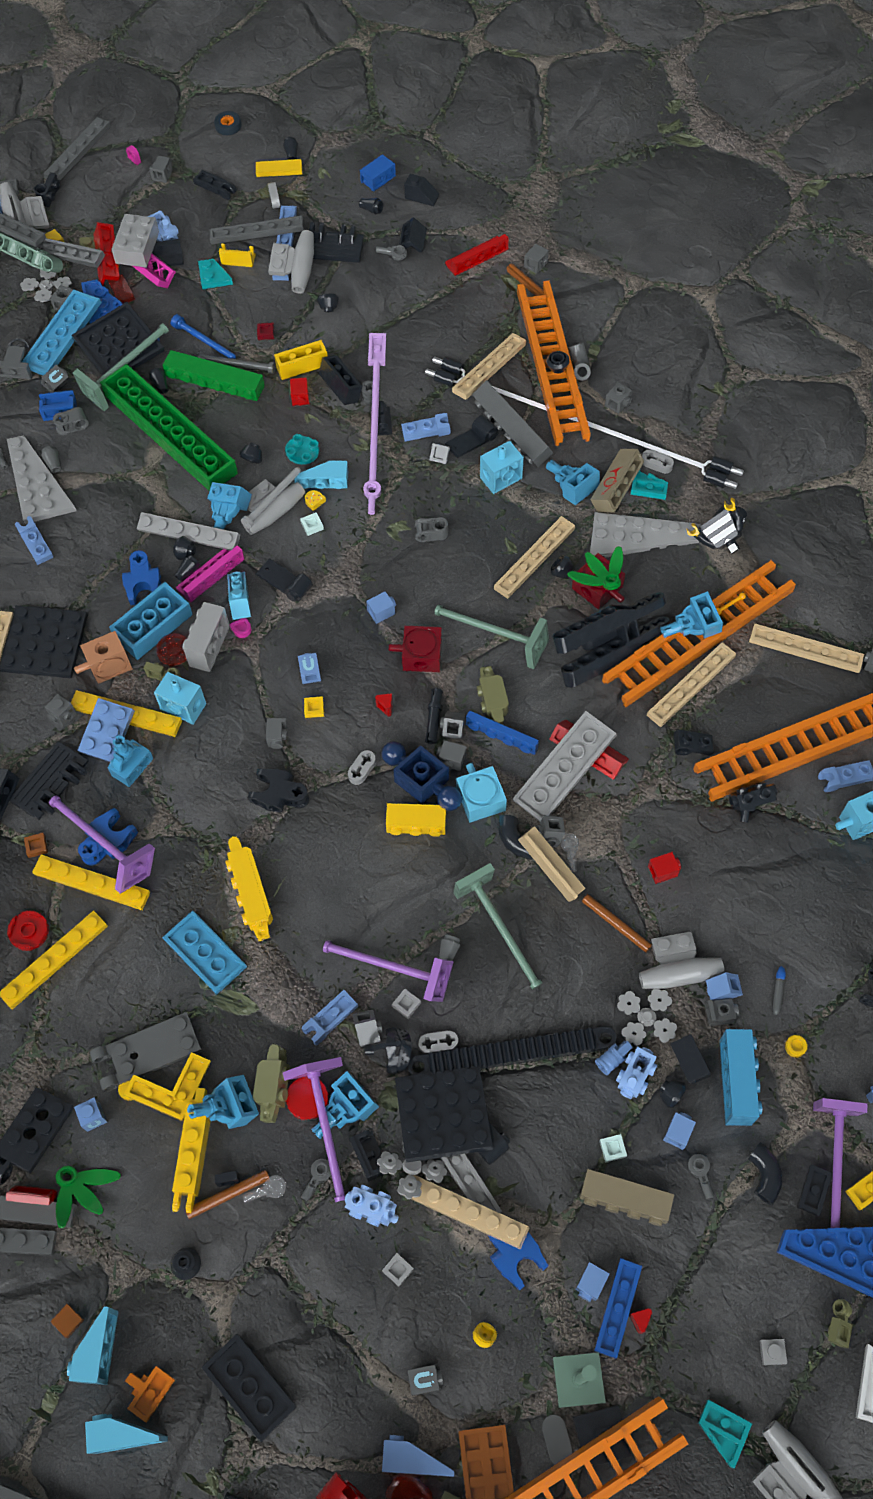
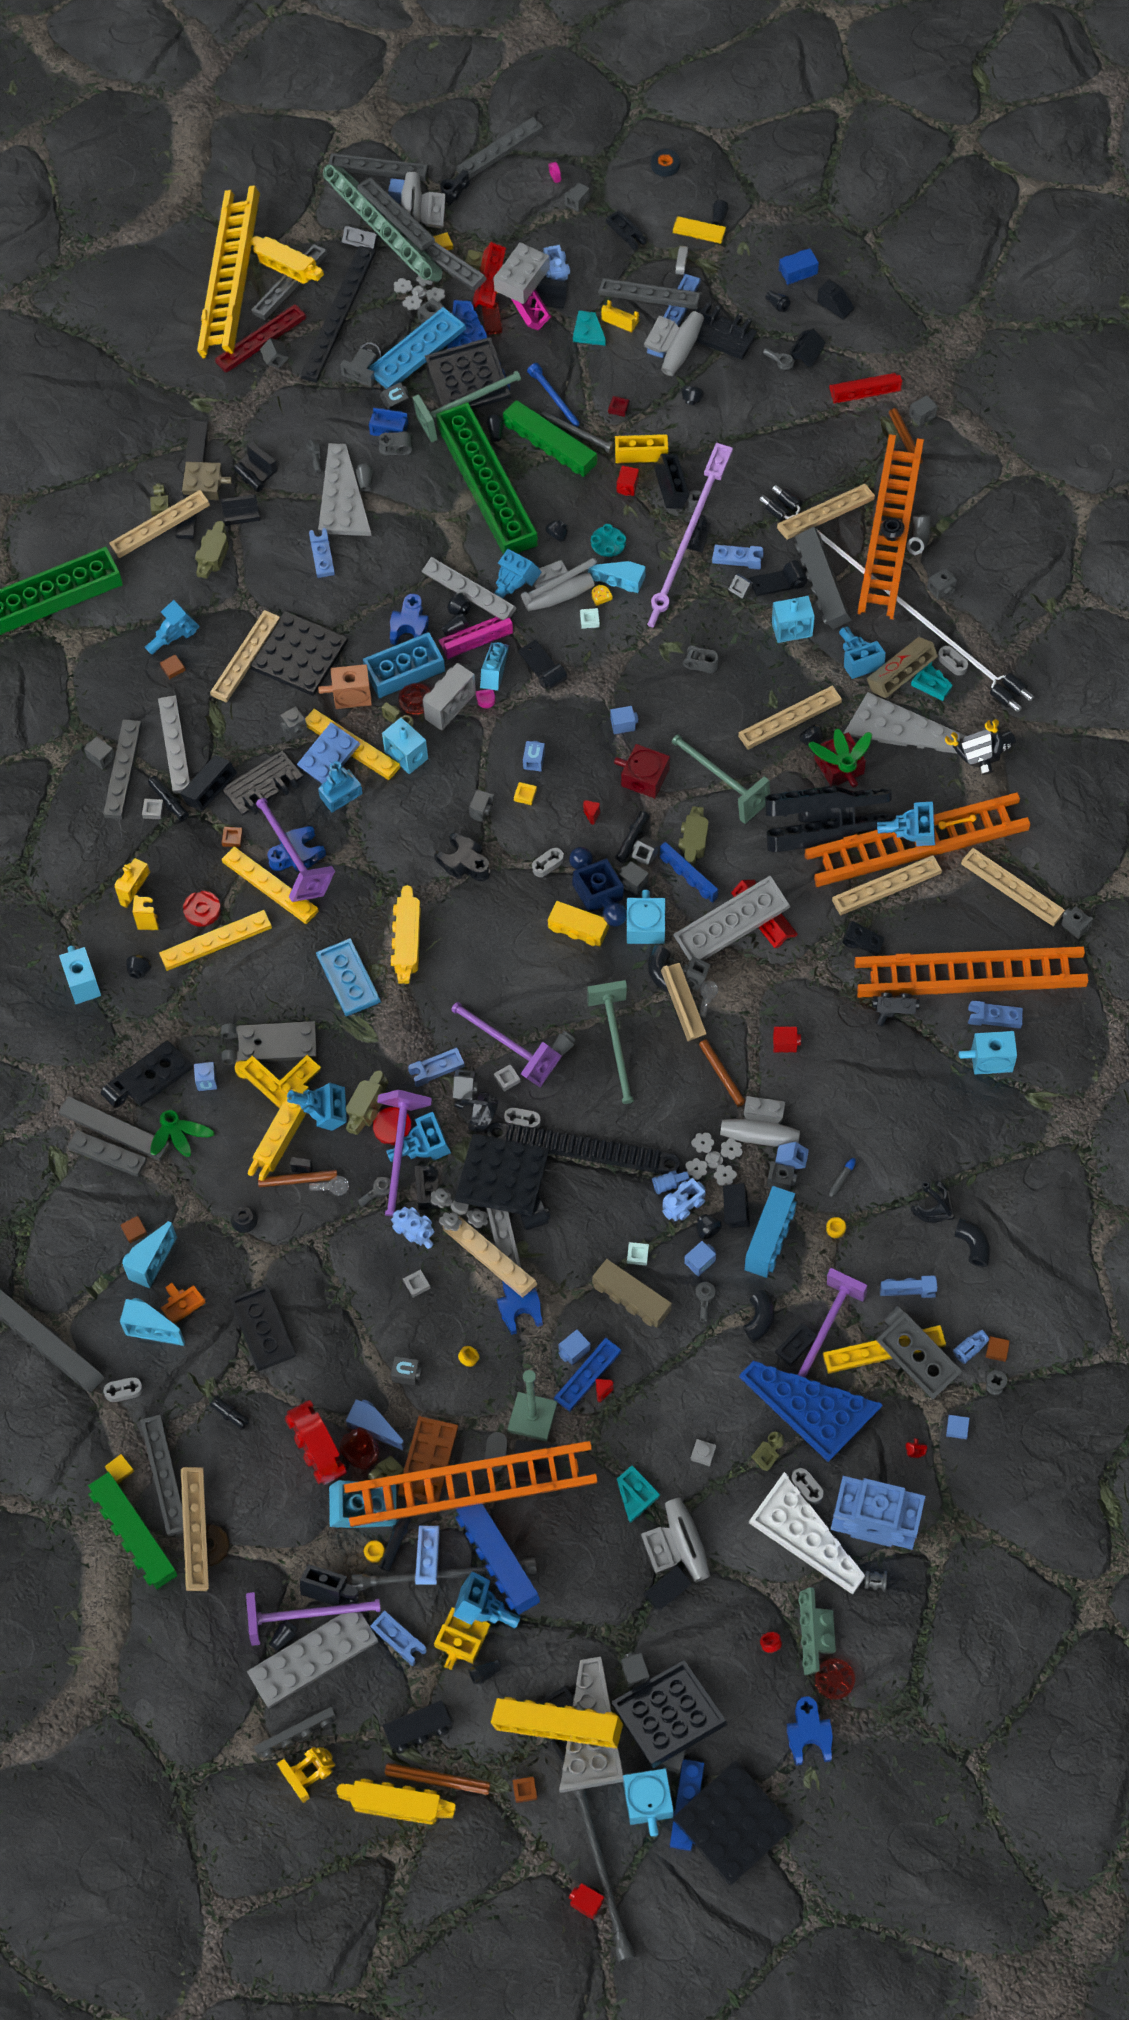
camera: 20 degrees right, 0 degrees up
tile [6,1185,57,1205] -> none

